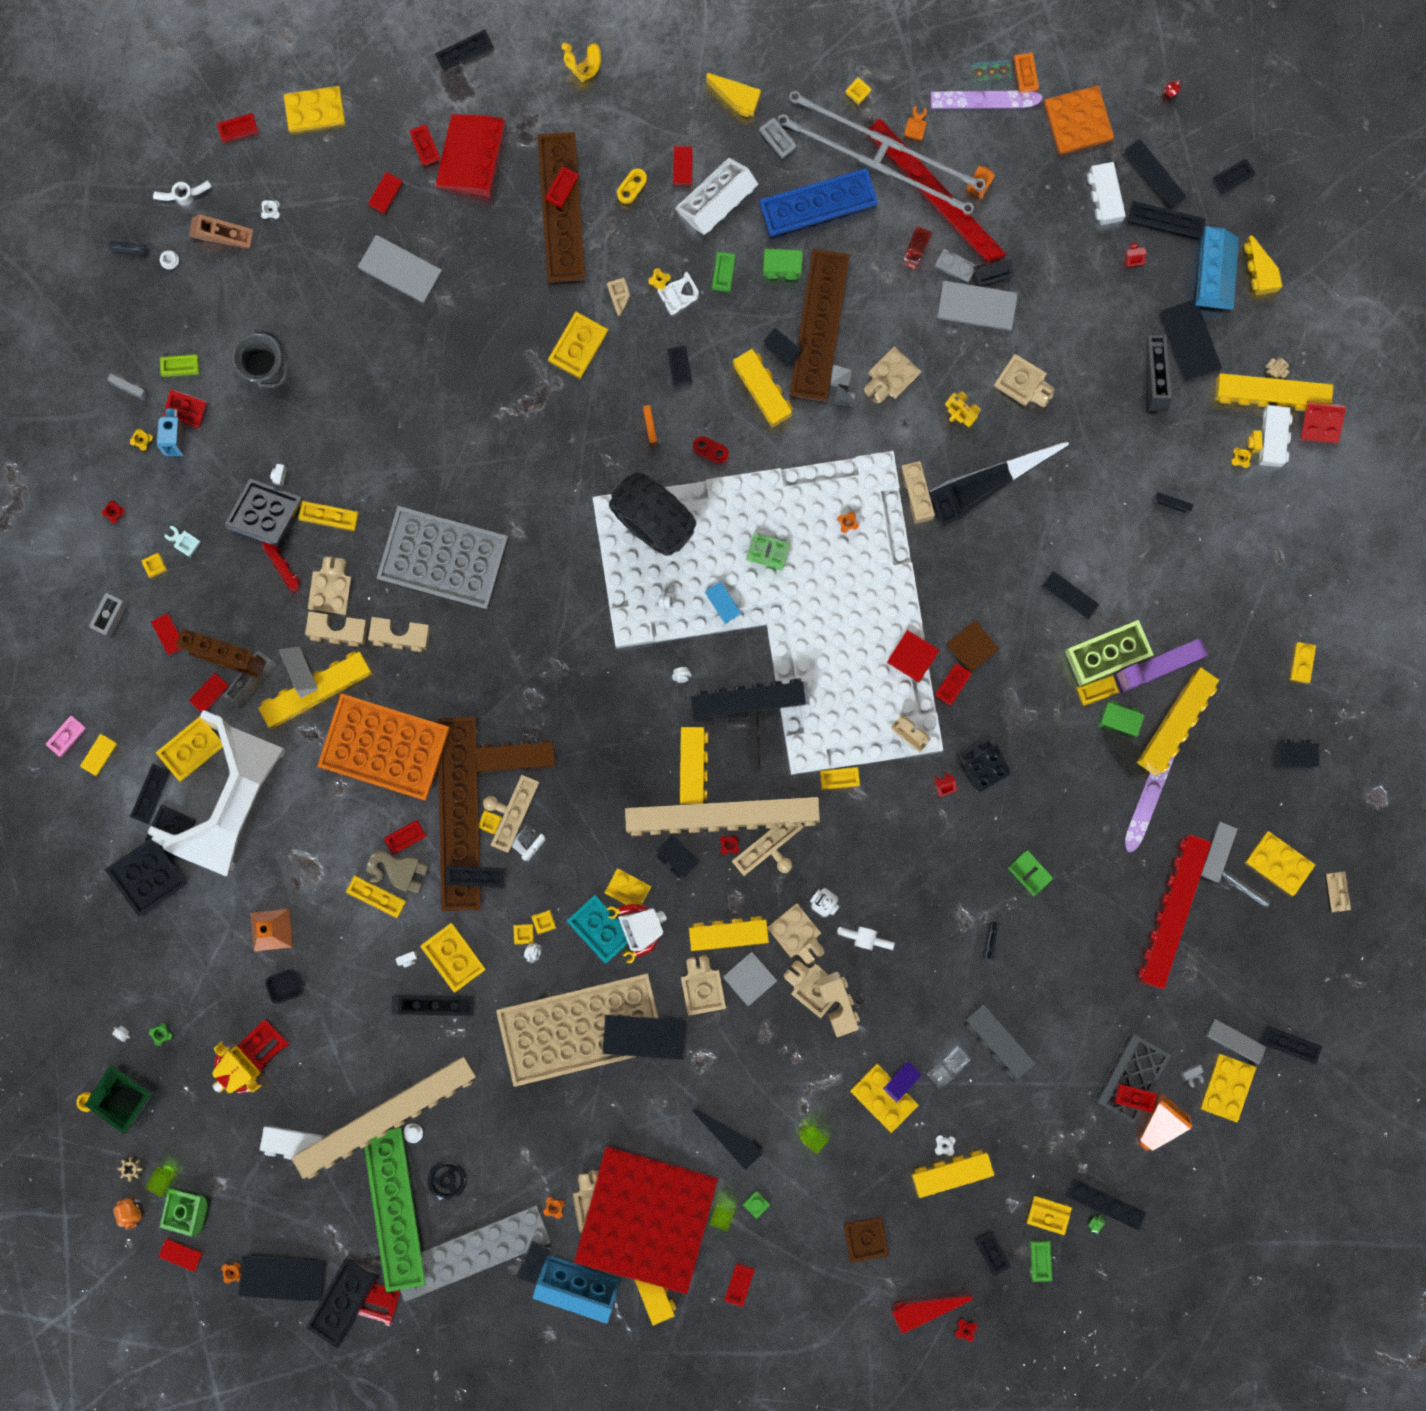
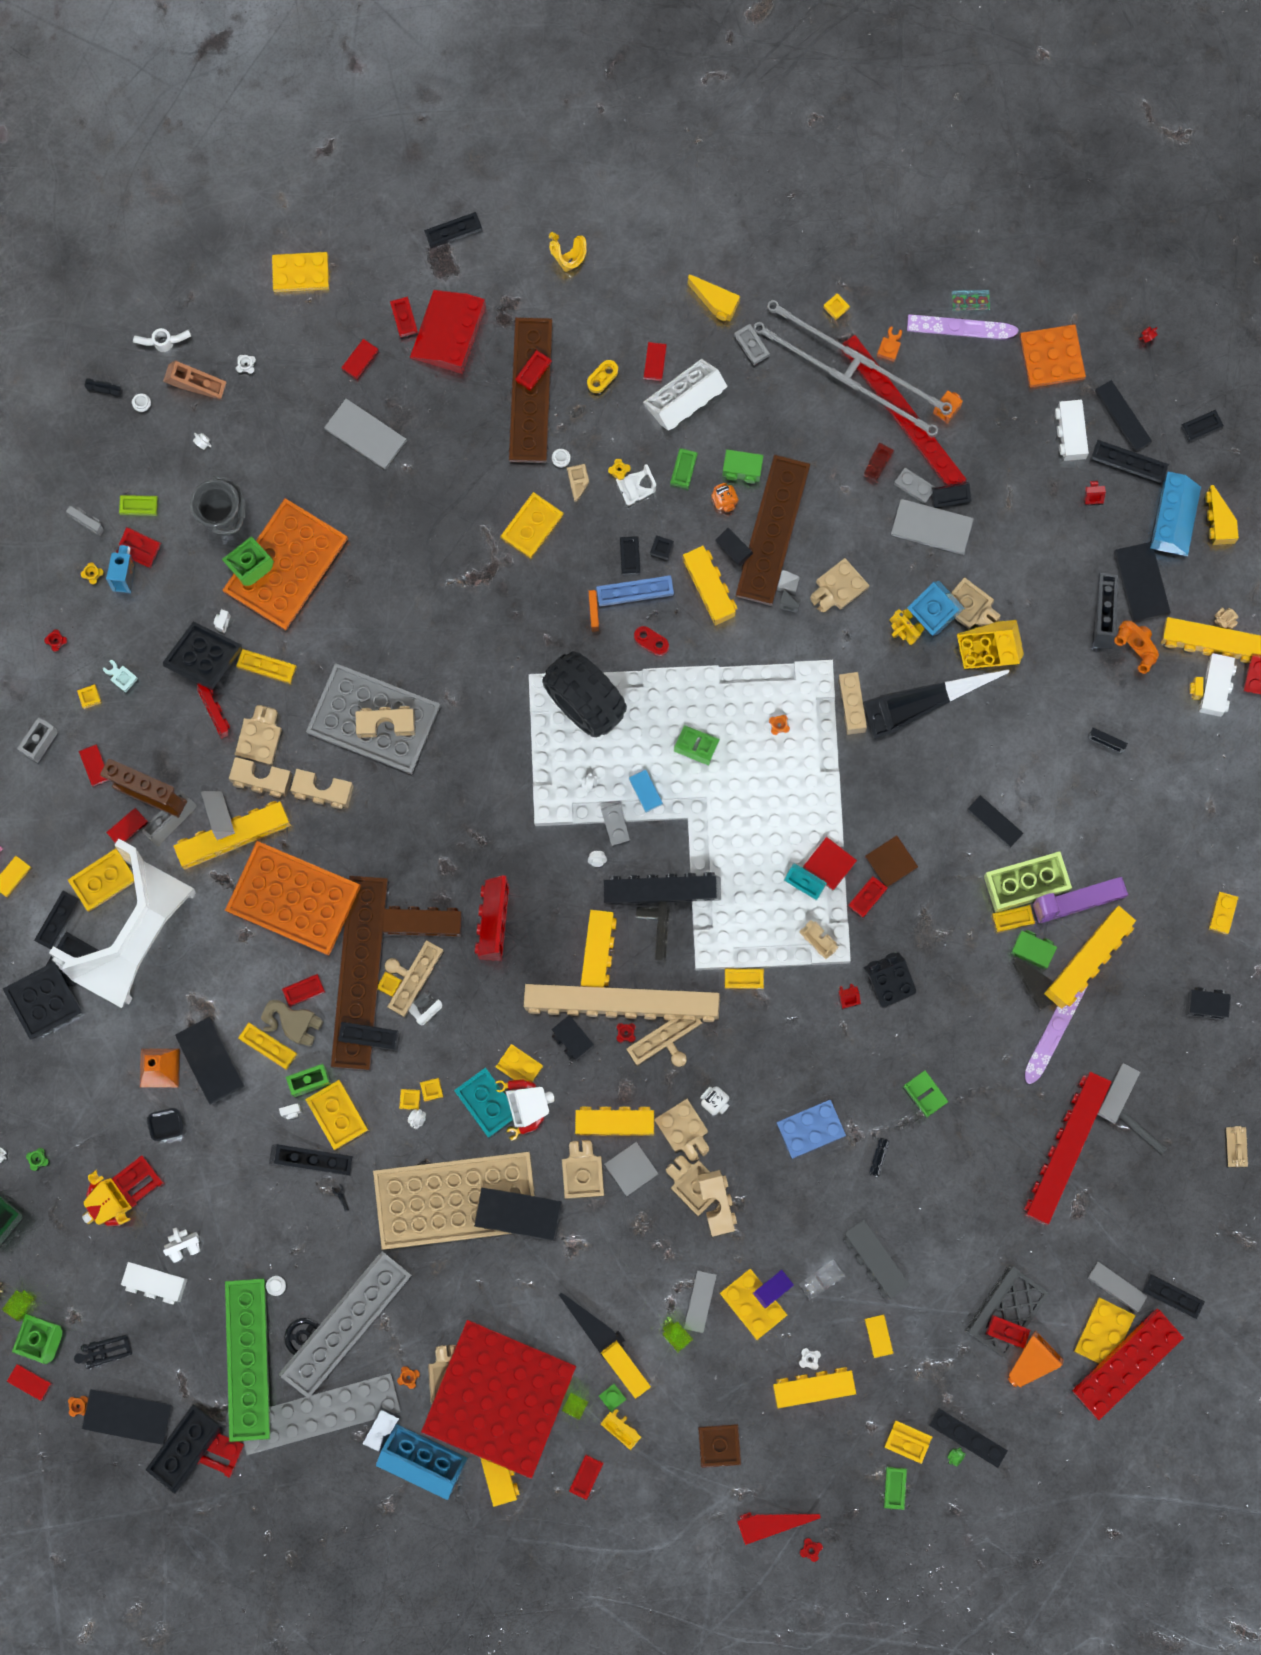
camera: 15 degrees right, 5 degrees down
red tile [217,113,259,142] -> none
tan brick [291,1056,475,1179] -> none
blue plate [759,168,878,237] -> none
white piece [837,927,895,950] -> none
black plate [975,1231,1011,1276] -> none
orange plate [1013,52,1039,93] -> none
light grey tile [1180,1065,1204,1088] -> none
yellow plate [1231,448,1252,468] -> none
yellow plate [1245,831,1315,896] -> none
none -> black piece [74,1335,132,1369]
none -> white hips [163,1227,200,1263]
none -> black slope [175,1017,244,1105]
none -> white plate [193,433,212,450]
none -> bright green slope [222,536,274,586]
none -> orange plate [223,498,348,631]
none -> light grey plate [279,1251,412,1398]
none -> bright green brick [286,1064,331,1098]
none -> black hand [332,1184,349,1211]
none -> tan arch [356,706,415,738]
none -> red slope [475,875,509,961]
none -> white plate [552,449,570,467]
none -> medium blue plate [596,575,674,607]
none -> light grey plate [601,803,630,846]
none -> yellow tile [601,1340,651,1399]
none -> yellow plate [601,1409,641,1450]
none -> black plate [650,535,674,560]
none -> light grey tile [684,1270,717,1333]
none -> orange head [711,483,739,512]
none -> medium blue plate [777,1100,846,1159]
none -> teal plate [784,863,827,900]
none -> yellow tile [865,1315,894,1358]
none -> dark azure container [907,581,965,636]
none -> yellow slope [957,620,1024,669]
none -> red plate [1072,1309,1184,1420]
none -> orange connector [1114,620,1159,674]

